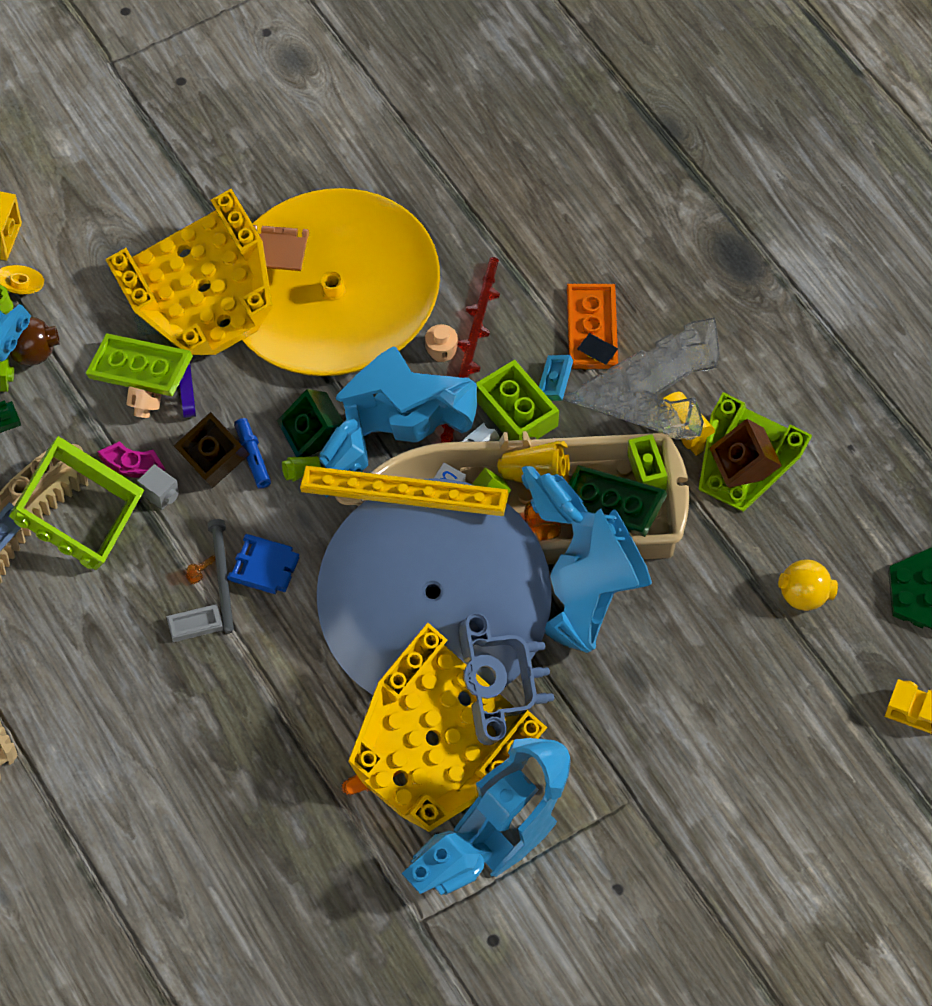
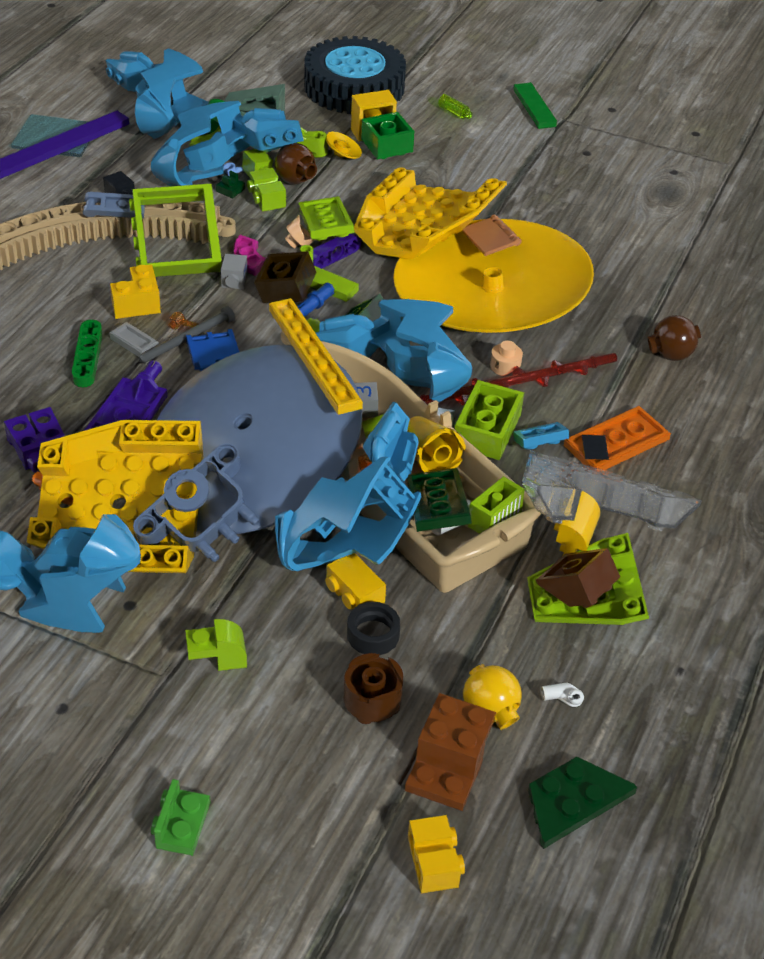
camera: 55 degrees right, 15 degrees down
none -> dark purple hips [4,407,65,473]
none -> green beam [72,320,102,388]
none -> dark purple plate [84,360,168,431]
none -> yellow brick [110,264,161,319]
none -> bright green bracket [151,779,211,856]
none -> lime brick [185,619,247,671]
none -> lime brick [247,168,286,212]
none -> lime piece [300,245,359,302]
none -> yellow brick [325,553,386,610]
none -> reddish brown brick [343,653,403,724]
none -> black tyre [347,602,400,655]
none -> green brick [361,112,415,160]
none -> dark orange bracket [405,693,496,811]
none -> clear neon green cylinder [438,94,473,119]
none -> green tile [513,82,557,129]
none -> white arm [540,683,584,707]
none -> reddish brown brick [647,315,701,361]

